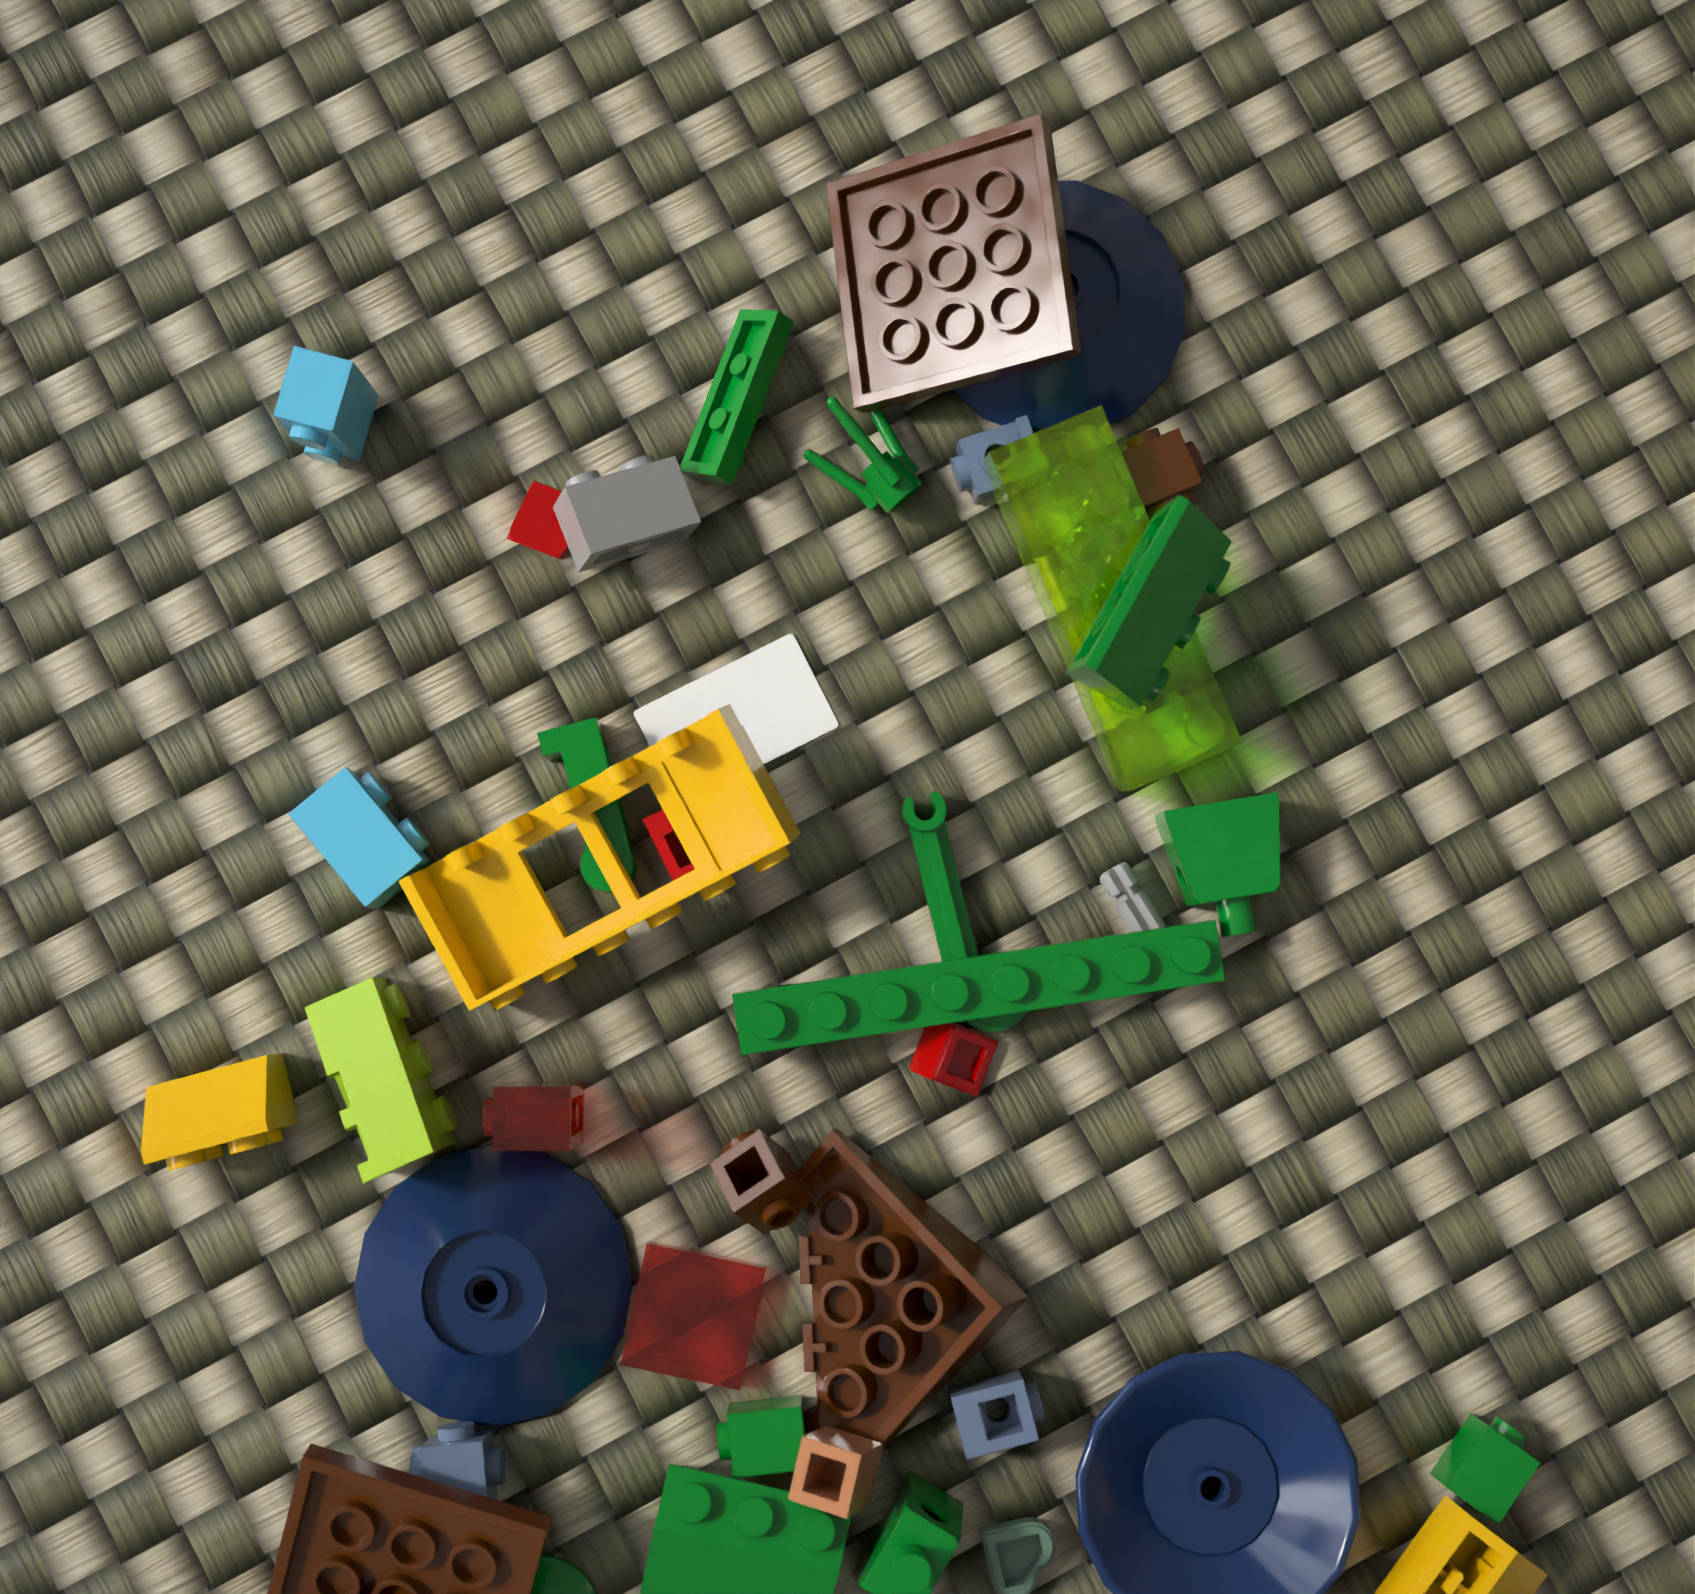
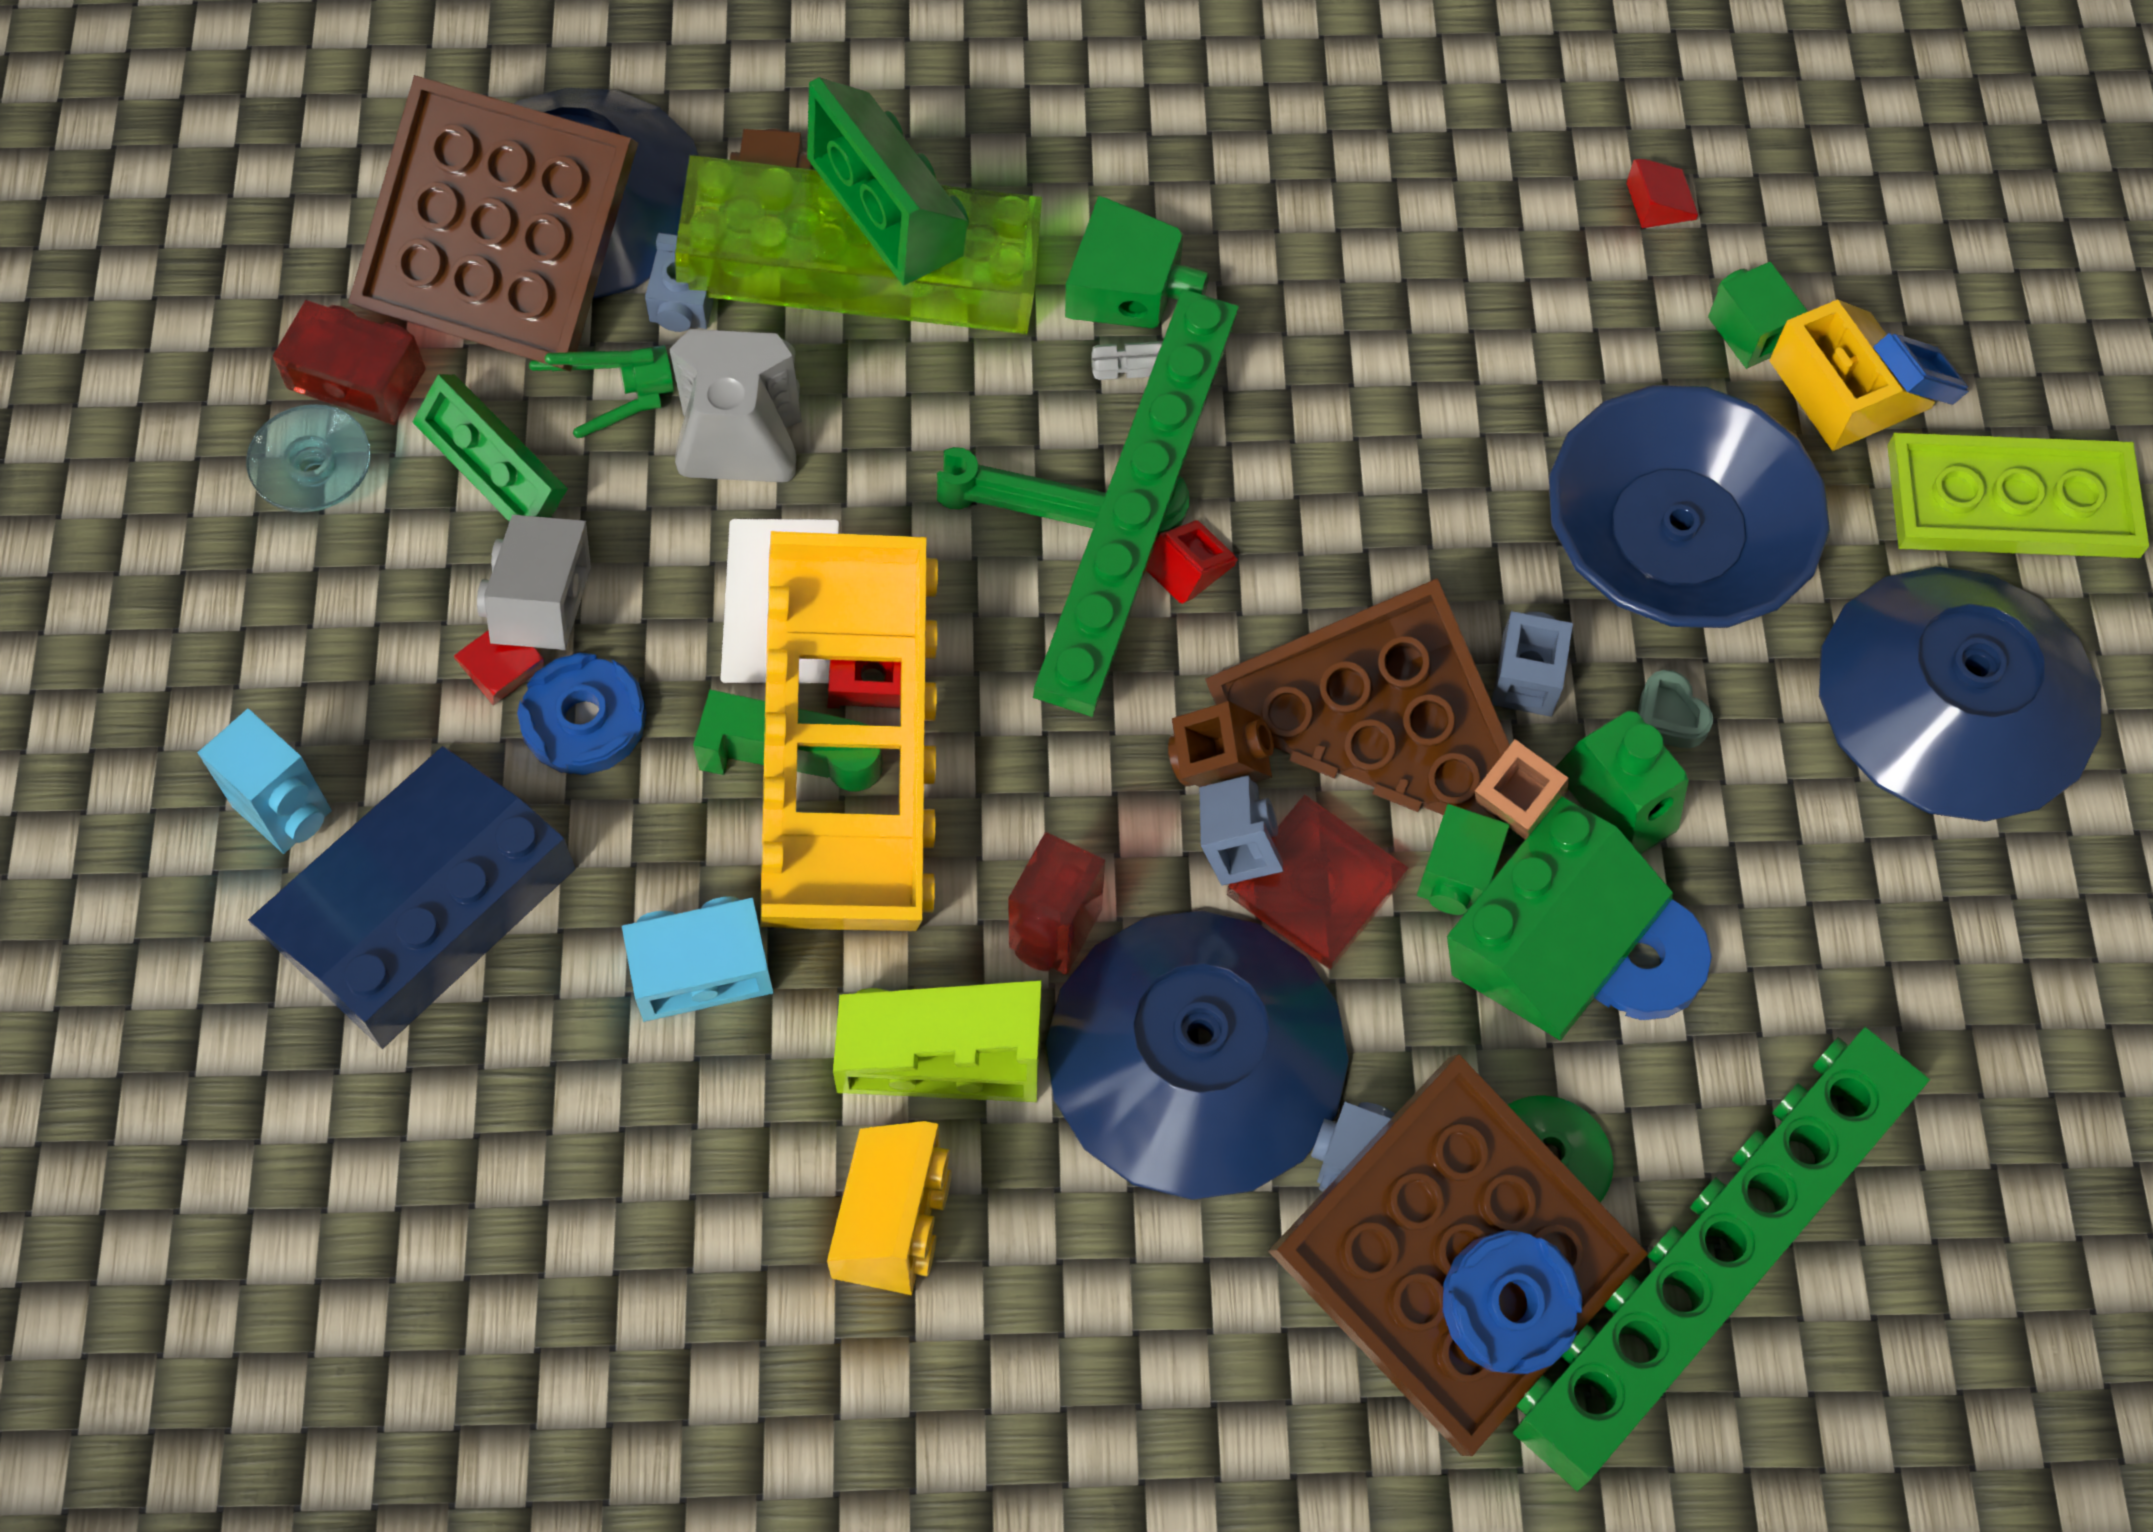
camera: 60 degrees left, 20 degrees down
none -> clear light blue dish [246,404,371,512]
none -> dark blue slope [248,746,576,1049]
none -> clear red brick [272,300,426,425]
none -> blue tile [517,653,647,775]
none -> light grey piece [669,329,802,482]
none -> sand blue brick [1199,775,1283,886]
none -> red slope [1626,159,1698,228]

